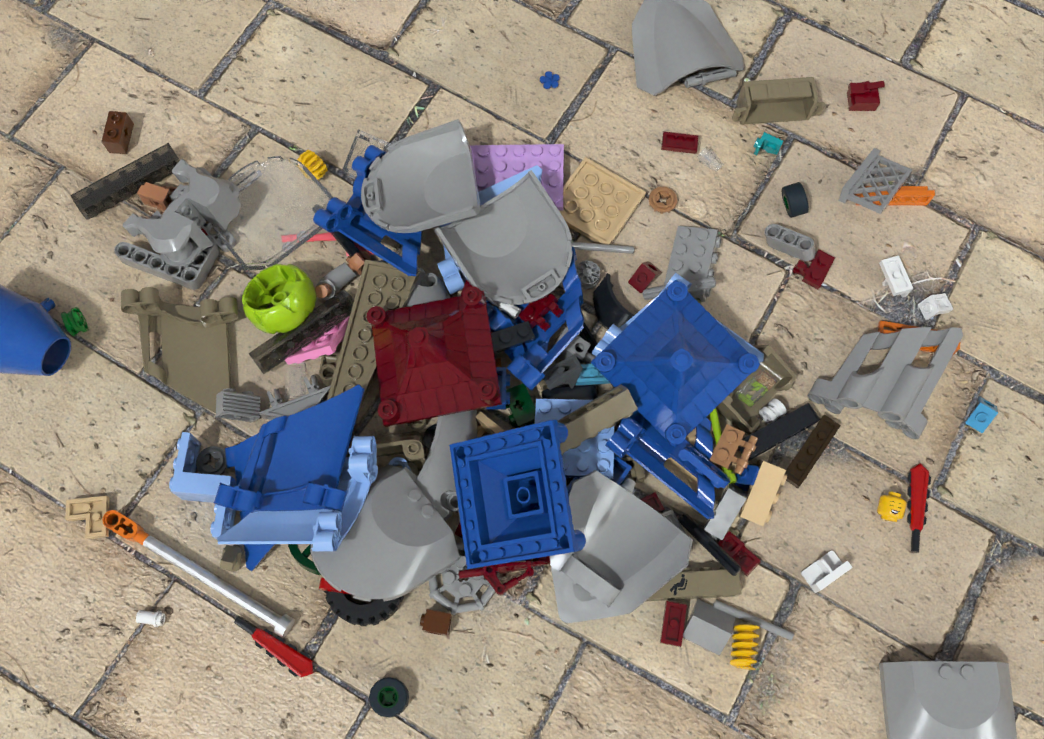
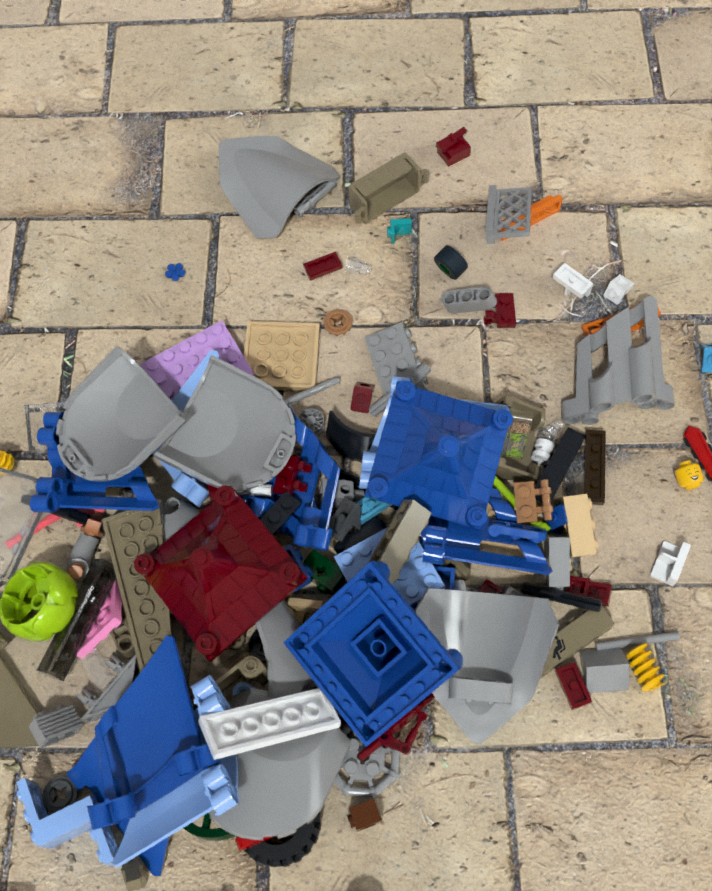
camera: 25 degrees left, 5 degrees down
none -> white plate [199,688,341,760]
none -> clear cone [537,419,564,442]

